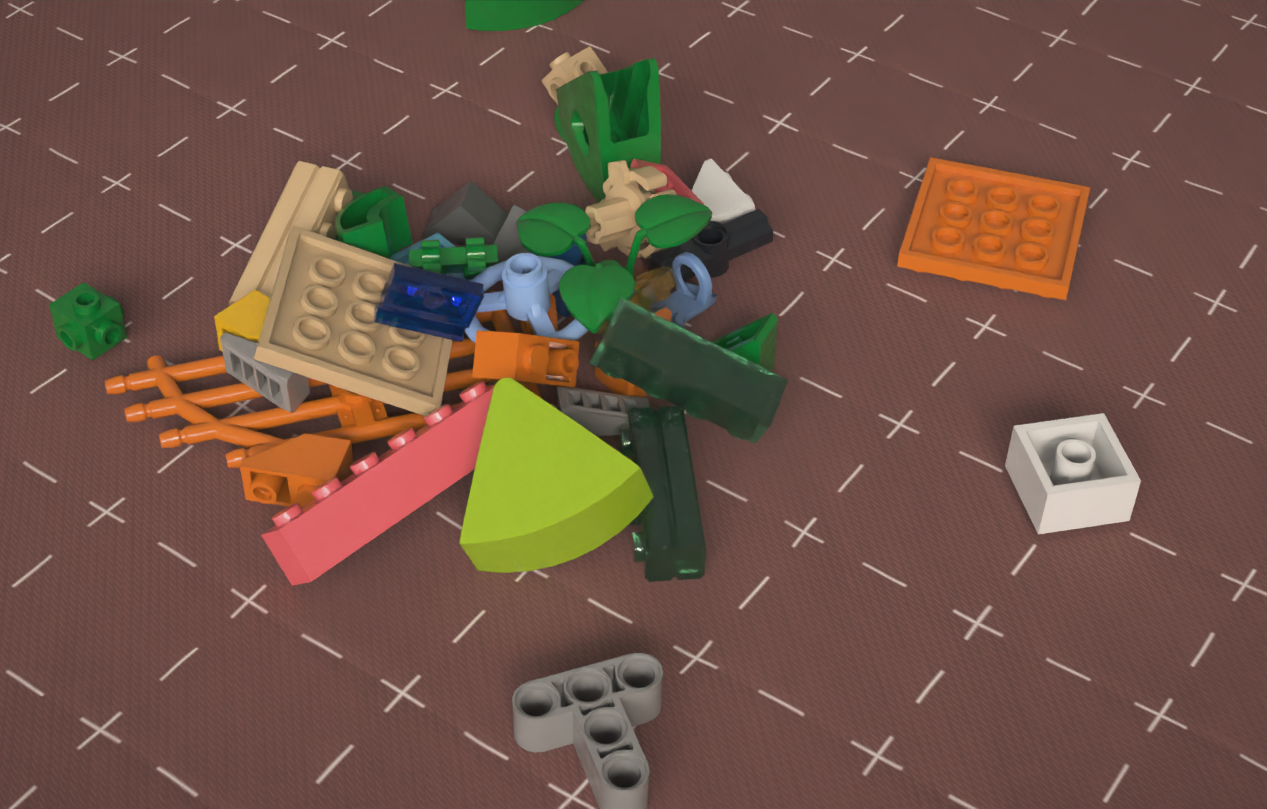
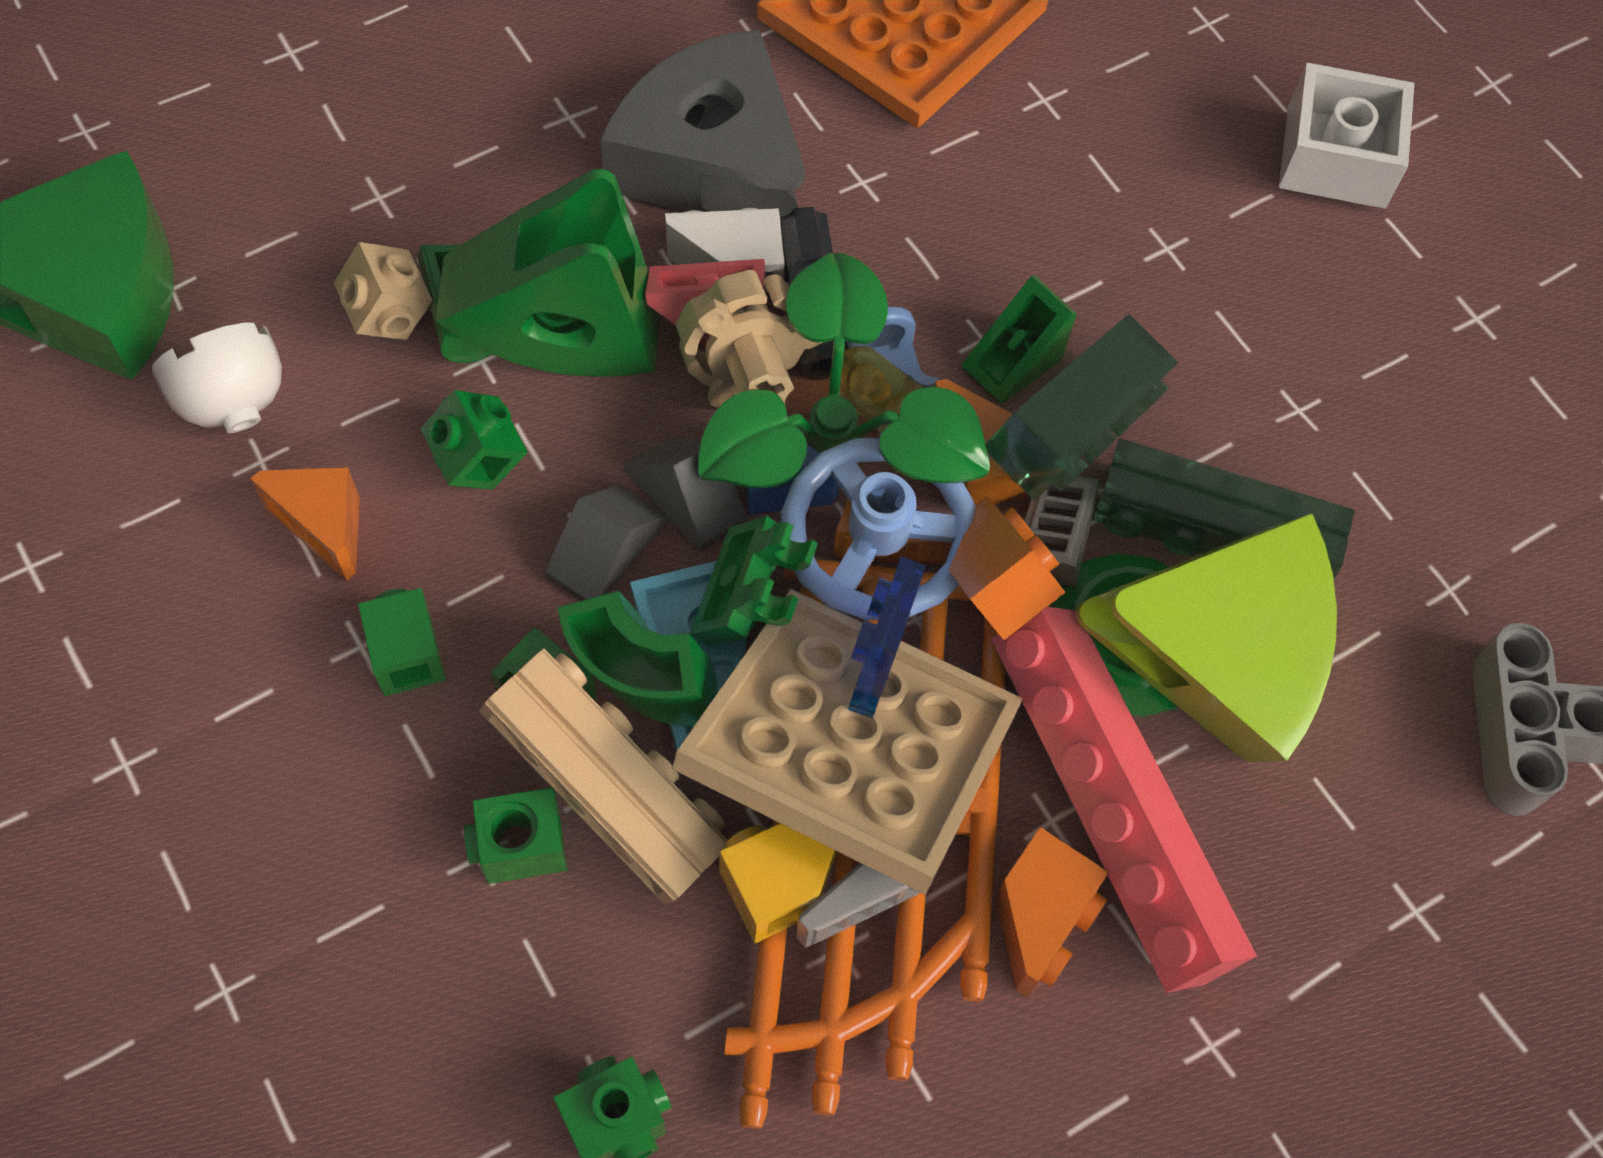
camera: 70 degrees left, 20 degrees up
none -> white cylinder [152,322,282,433]
none -> orange slope [250,467,360,581]
none -> green brick [358,587,447,696]
none -> green brick [420,390,528,490]
none -> green brick [464,787,568,884]
none -> dark grey piece [600,30,805,217]

